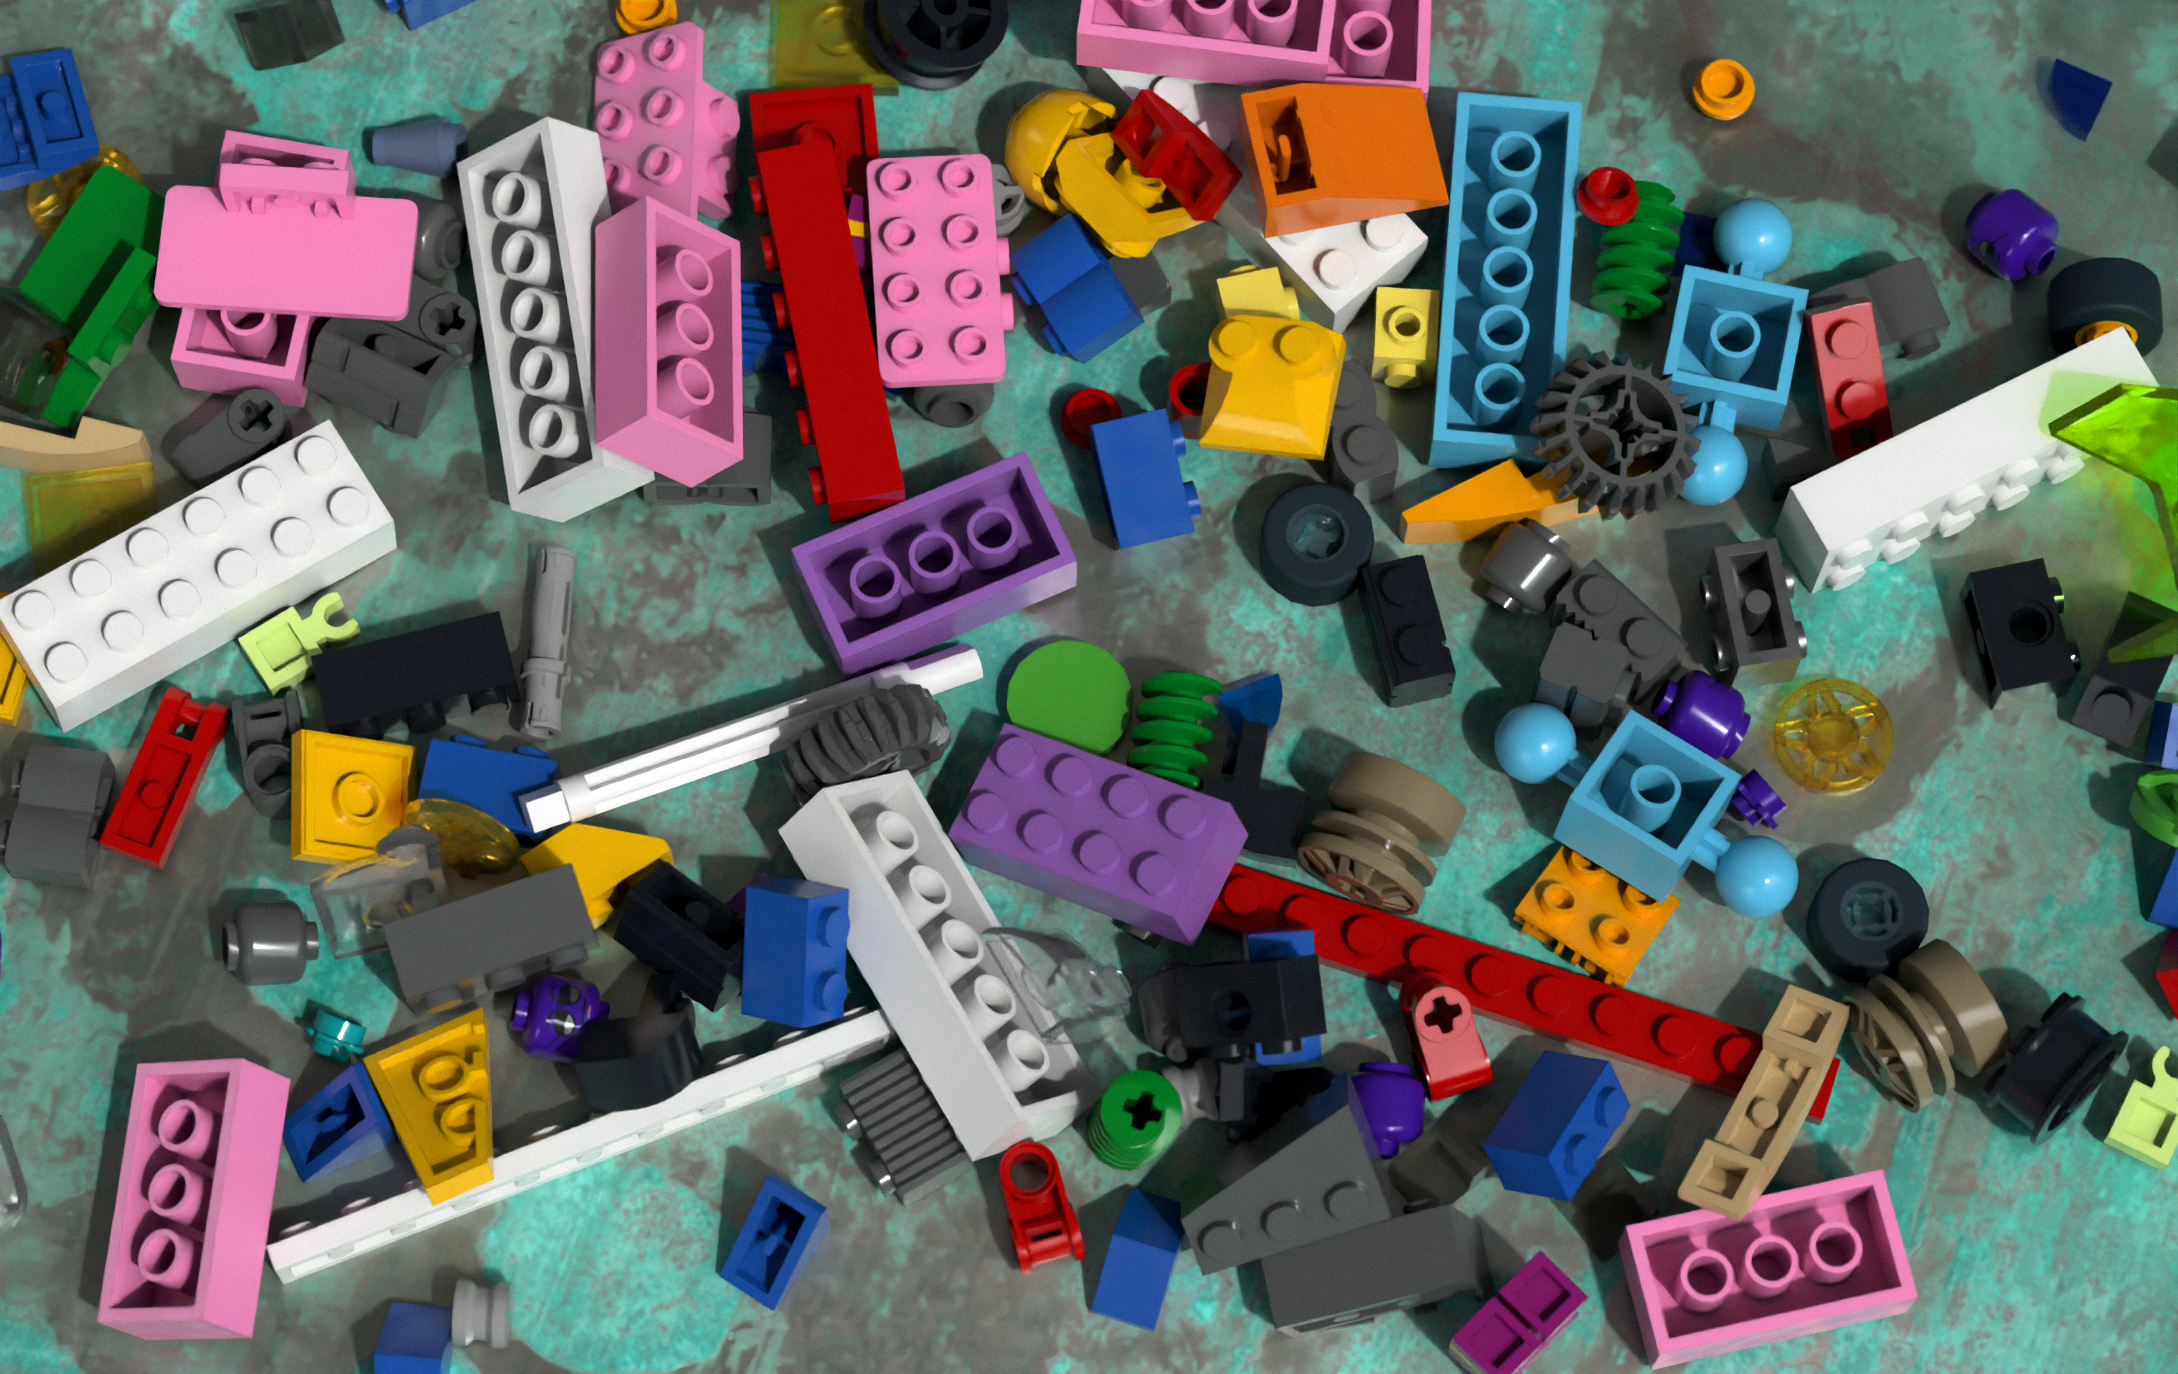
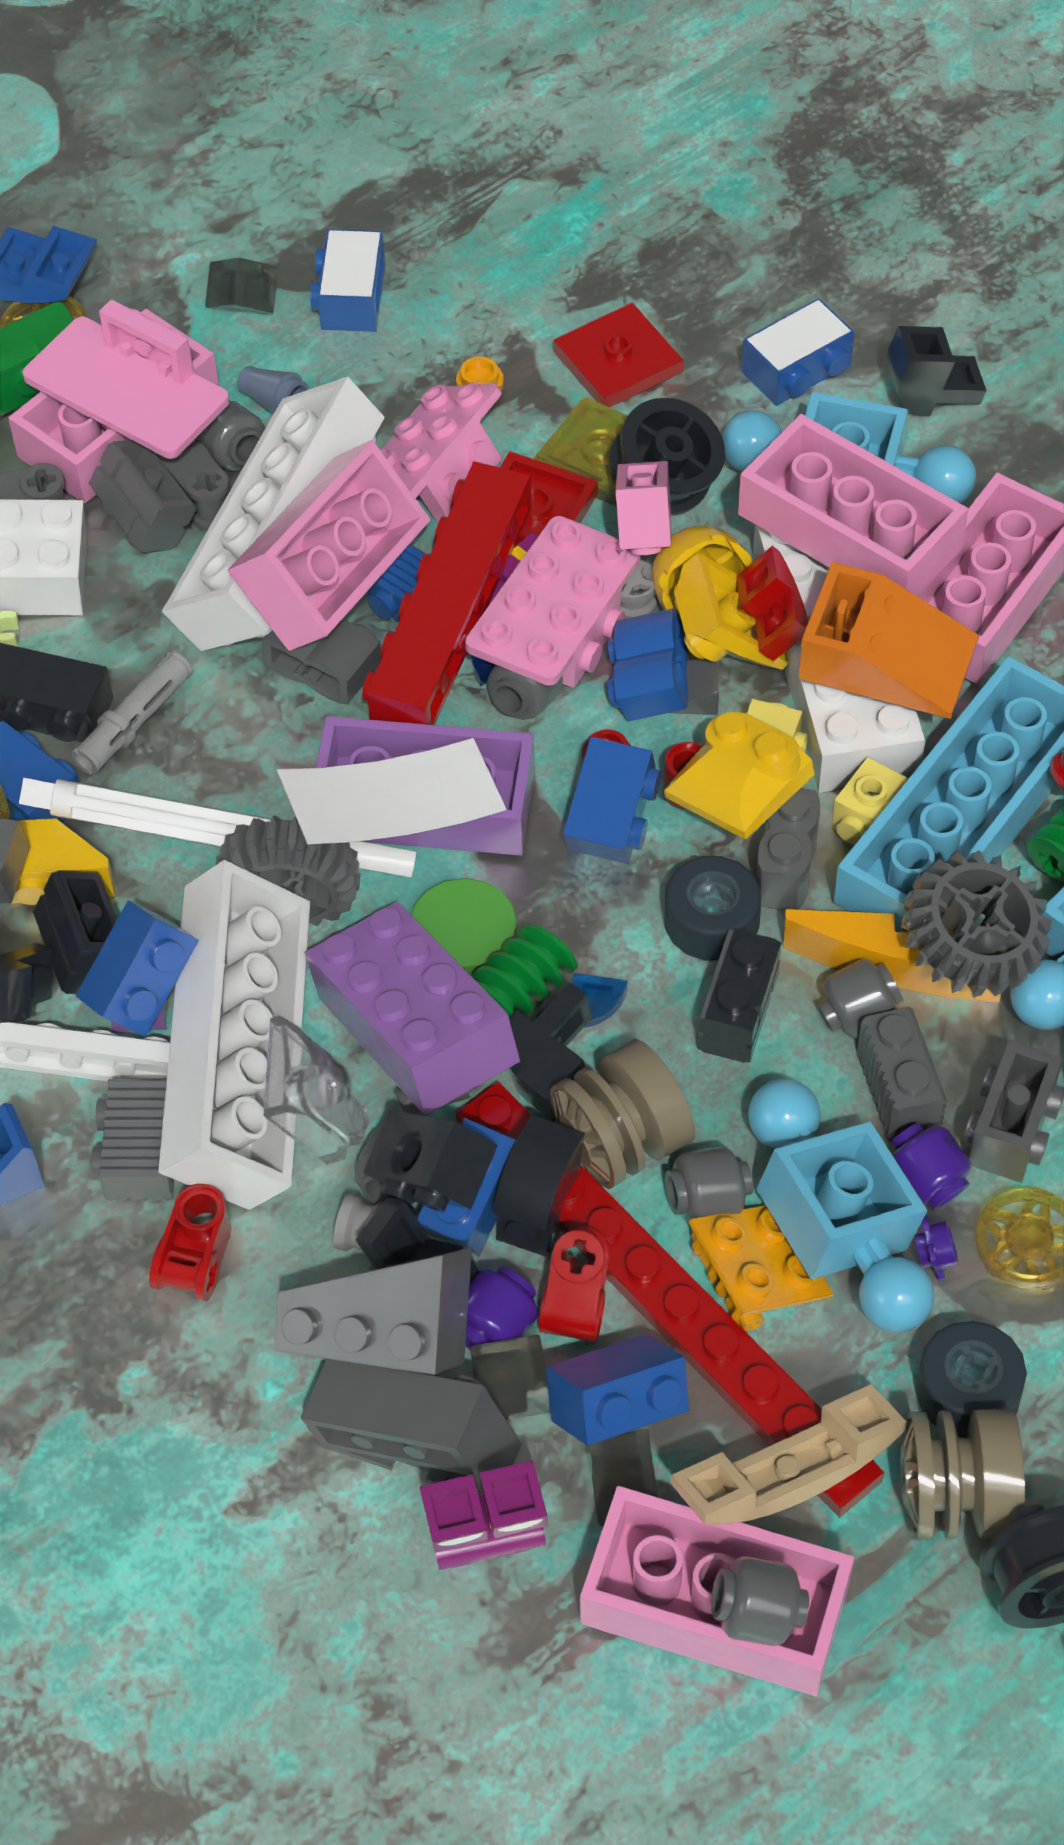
camera: 35 degrees right, 15 degrees down
green piece [1085,1069,1183,1171] -> none
blue slope [1091,1187,1186,1333] -> none
dark grey brick [1530,622,1637,743] -> none
none -> white sticker [277,738,507,844]
none -> black brick [492,1115,585,1258]
none -> bright pink brick [616,461,671,555]
none -> dark grey head [665,1146,753,1222]
none -> dark grey head [711,1556,809,1646]

